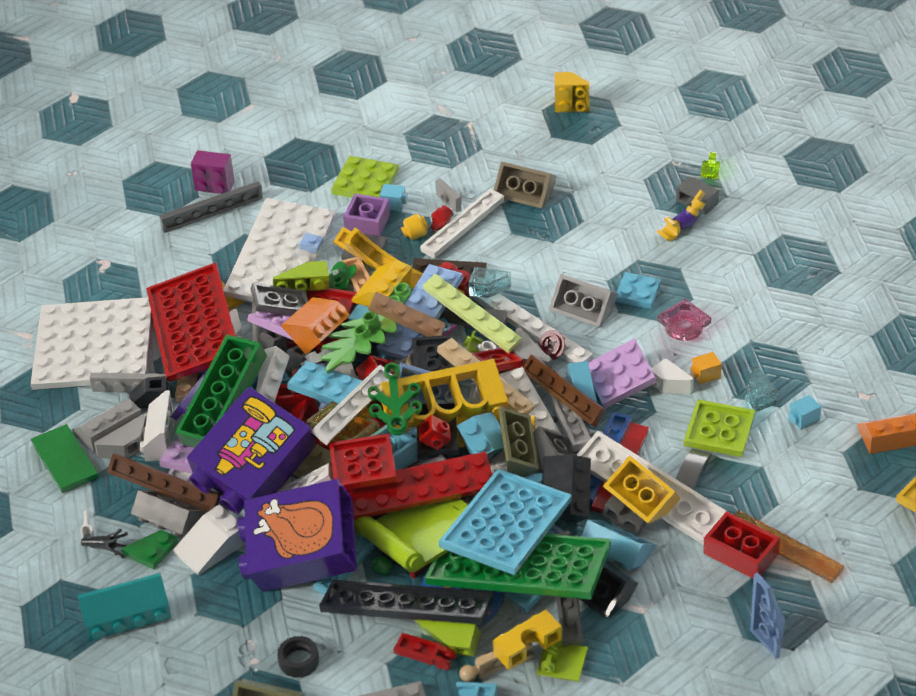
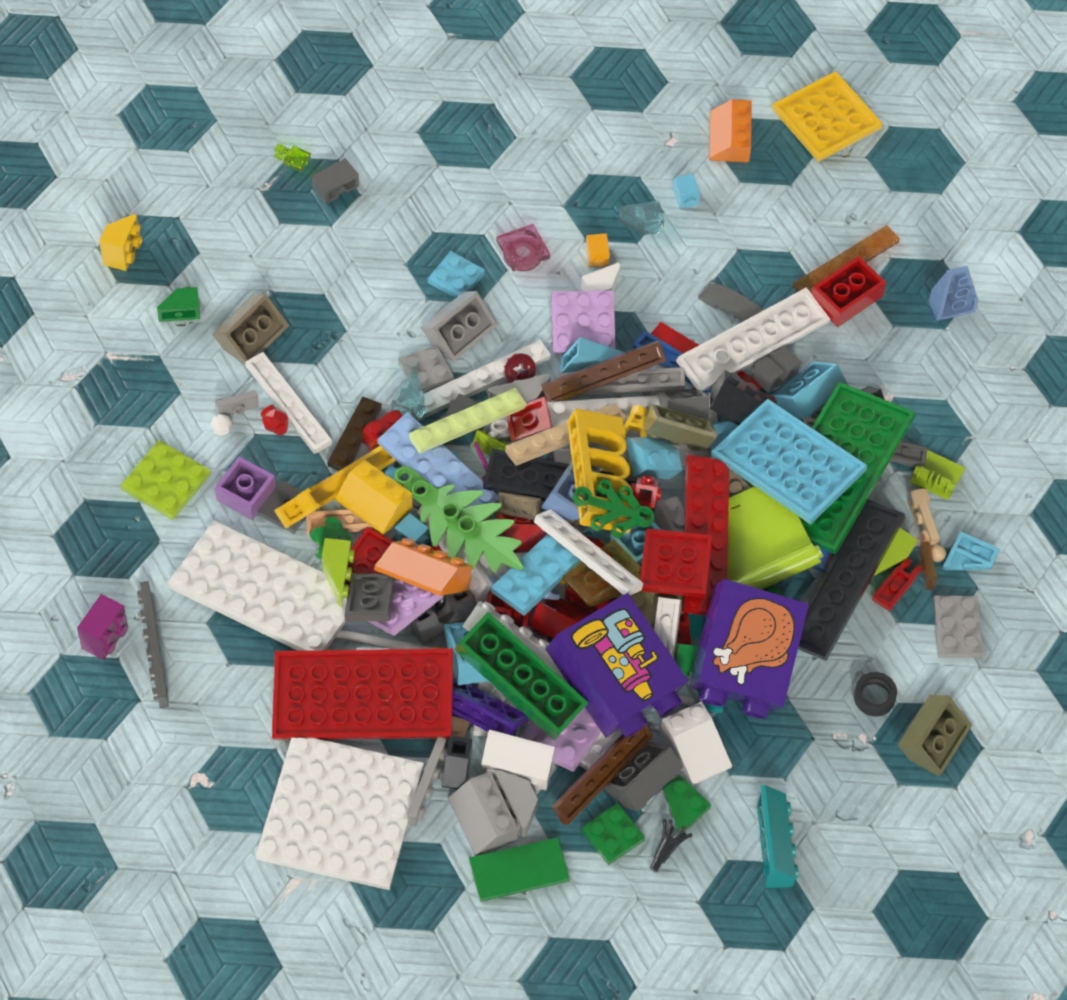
camera: 80 degrees left, 15 degrees up
white hand [80,510,94,538] -> none
light blue plate [299,233,323,254] -> none
medium nougat plate [368,292,446,337] -> none
medium azure brick [380,184,408,211] -> none
yellow head [401,214,429,241] -> none
yellow arch [493,610,562,670] -> none
yellow slope [603,455,680,524] -> none
yellow piece [657,190,706,241] -> none
lime plate [683,399,755,457] -> none
none -> green slope [157,287,200,322]
none -> white tile [211,414,232,436]
none -> light grey plate [398,345,454,396]
none -> green plate [581,803,645,865]
none -> clear orange tile [918,541,937,590]

